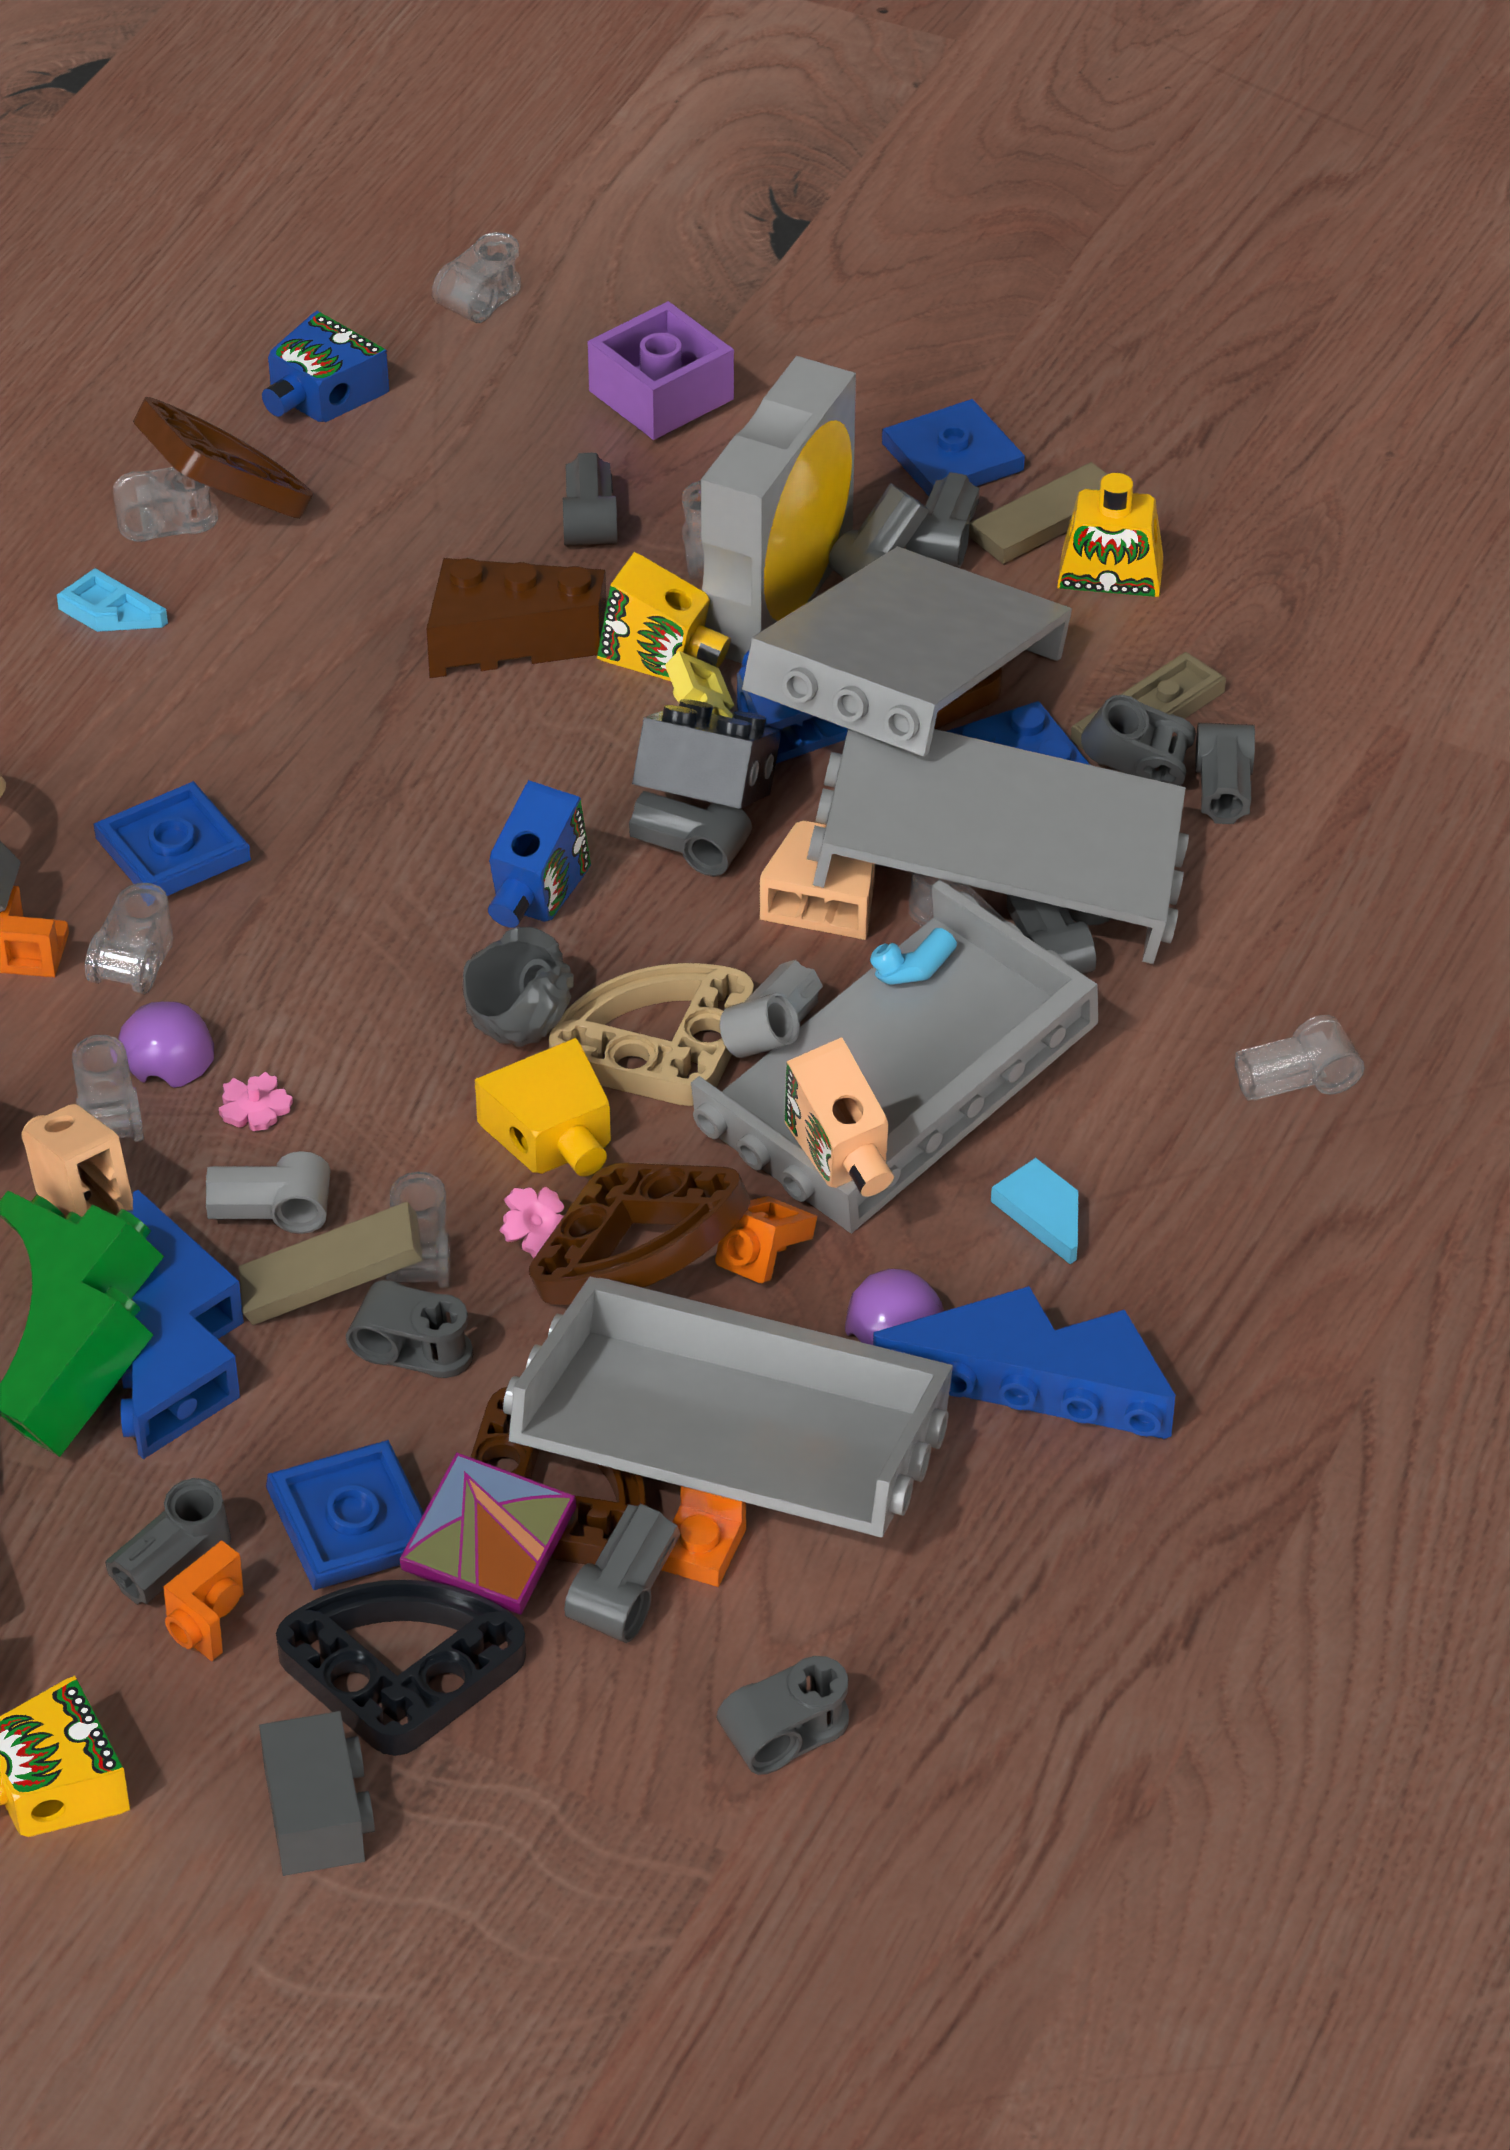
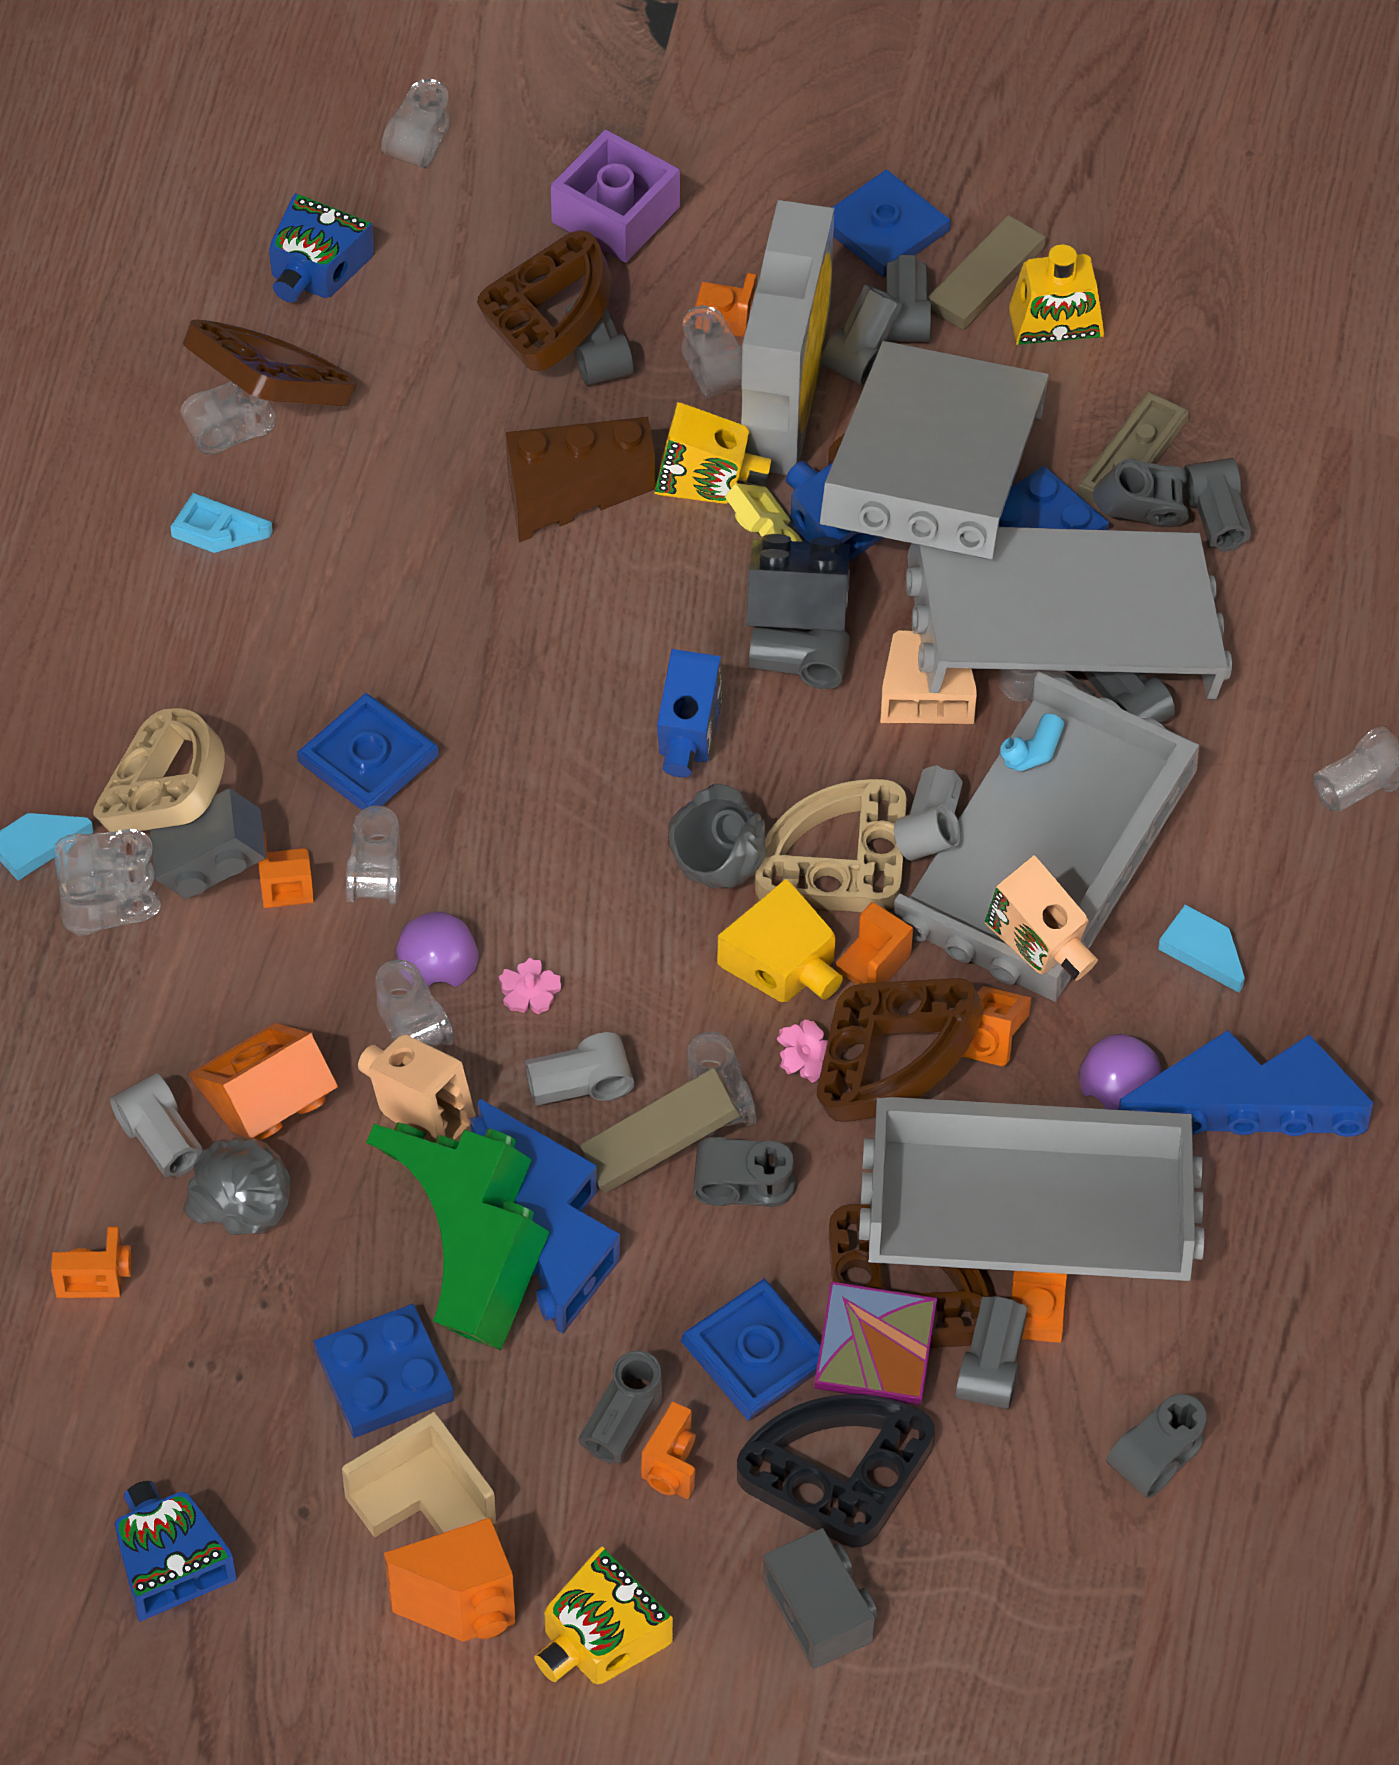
camera: 15 degrees left, 10 degrees up
none -> reddish brown beam [477,230,612,371]
none -> orange panel [836,902,913,984]

